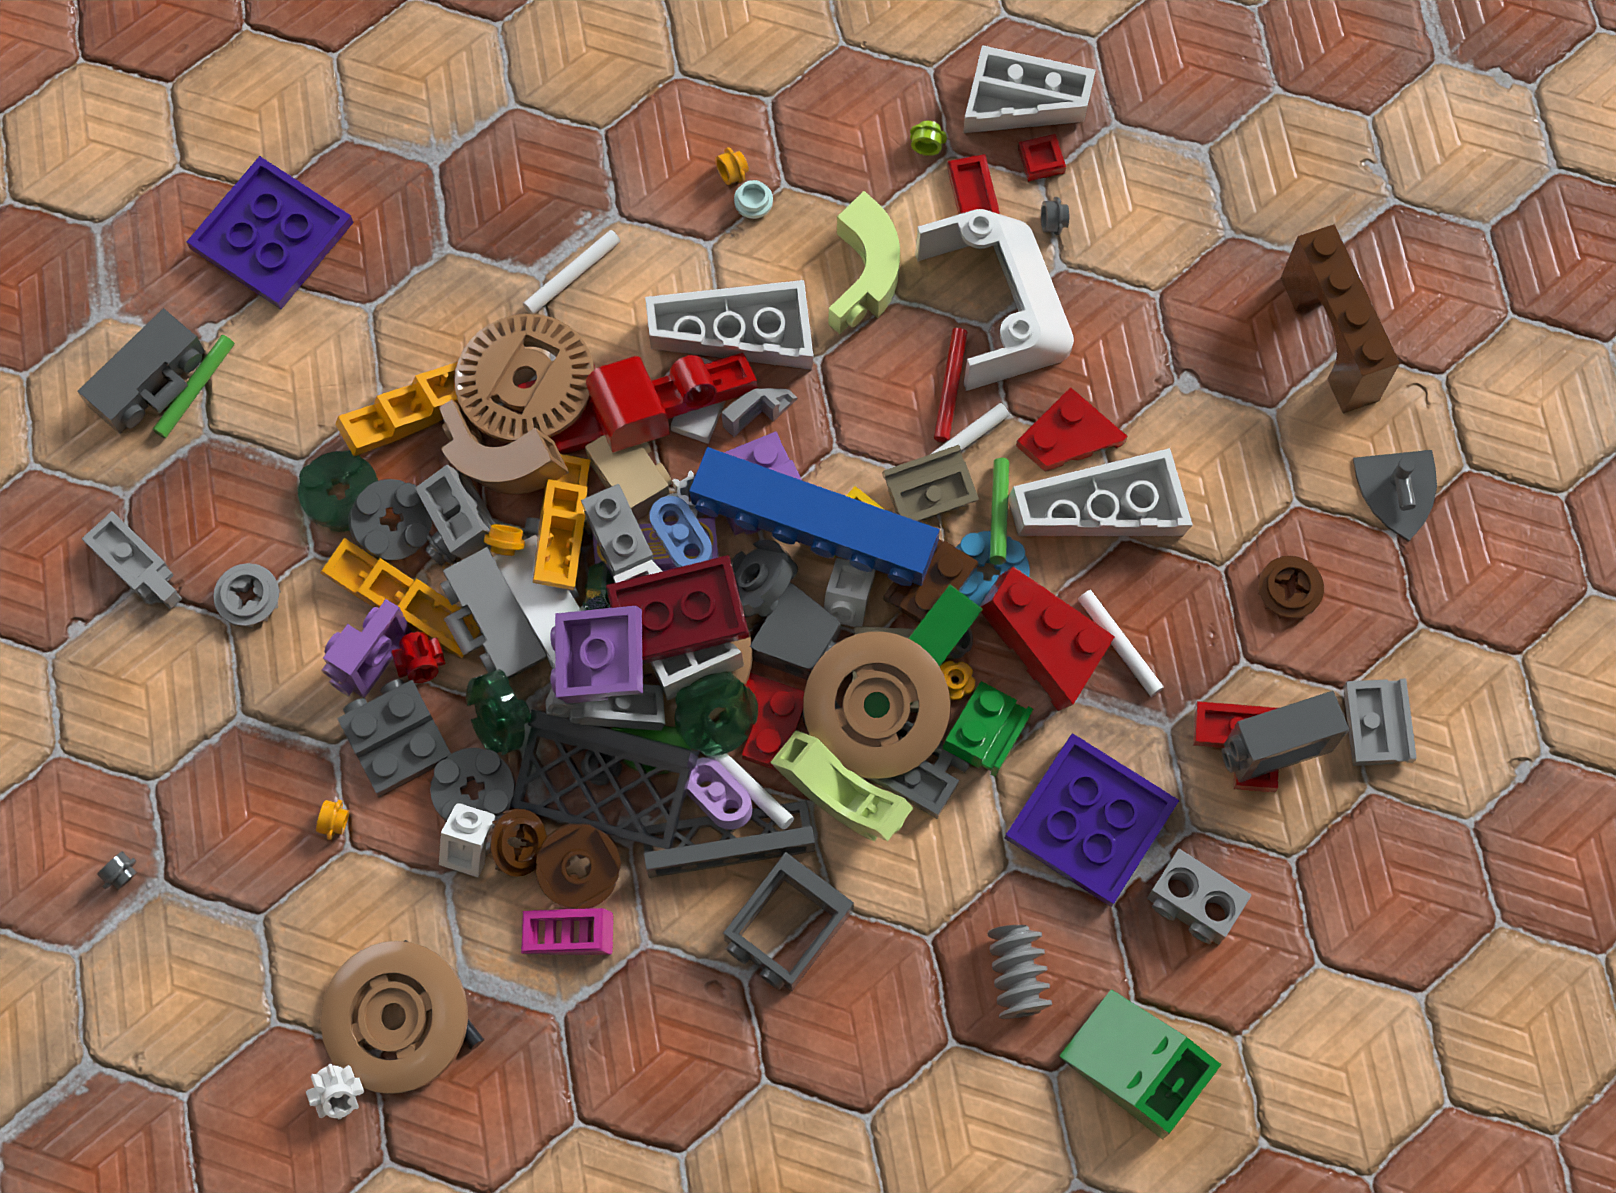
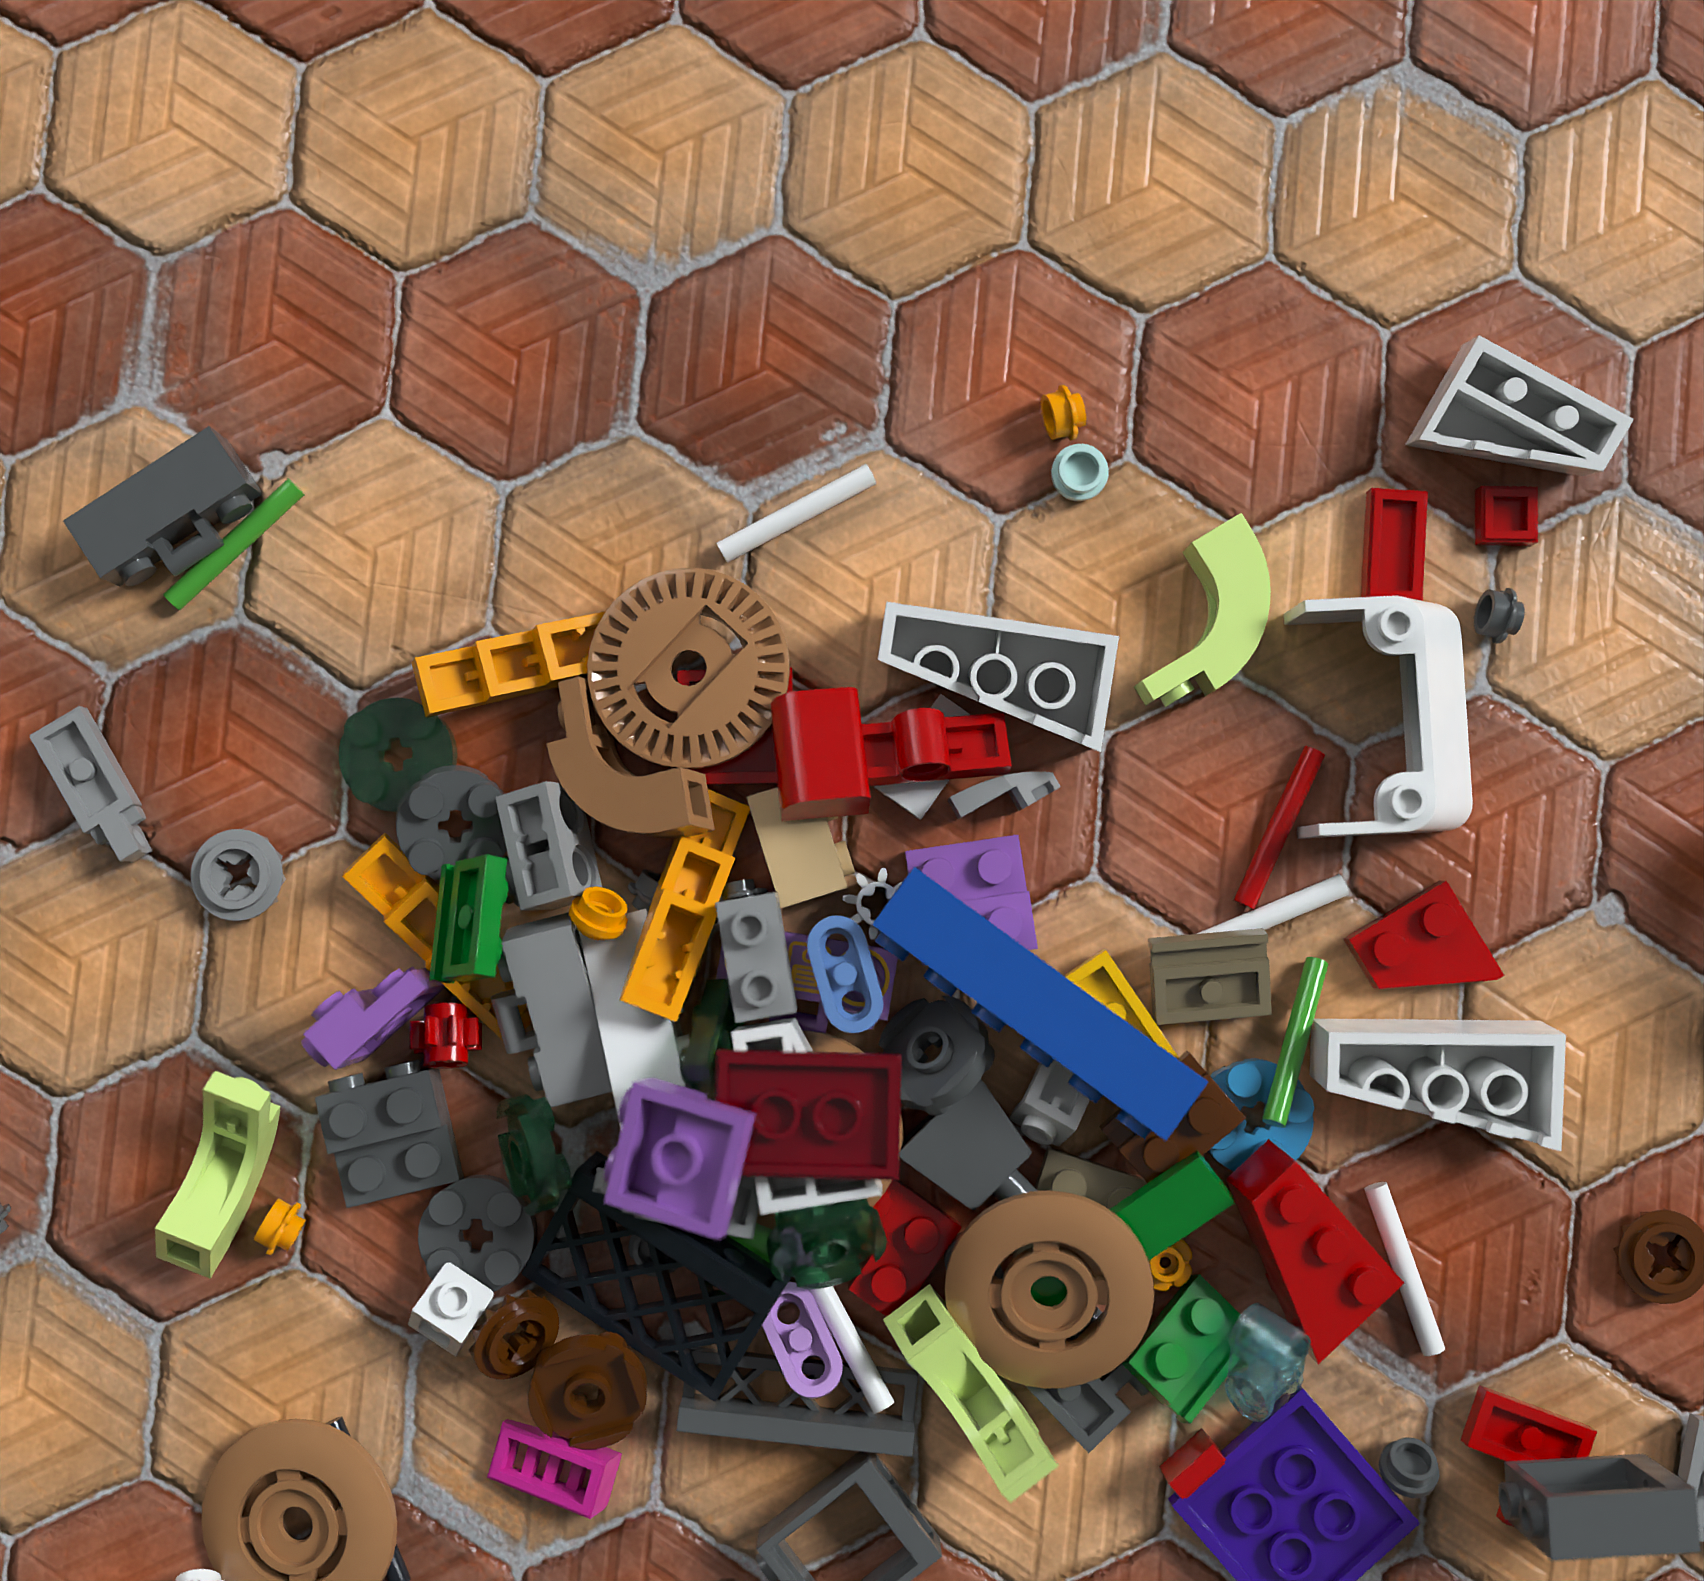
camera: 15 degrees right, 15 degrees up
dark purple plate [186,156,354,309] -> none
lime plate [910,121,947,156] -> none
none -> yellowish green arch [155,1071,280,1278]
none -> green plate [429,854,508,984]
none -> red tile [1159,1428,1226,1500]
none -> clear light blue piece [1225,1303,1311,1422]
none -> dark grey plate [1378,1438,1439,1498]

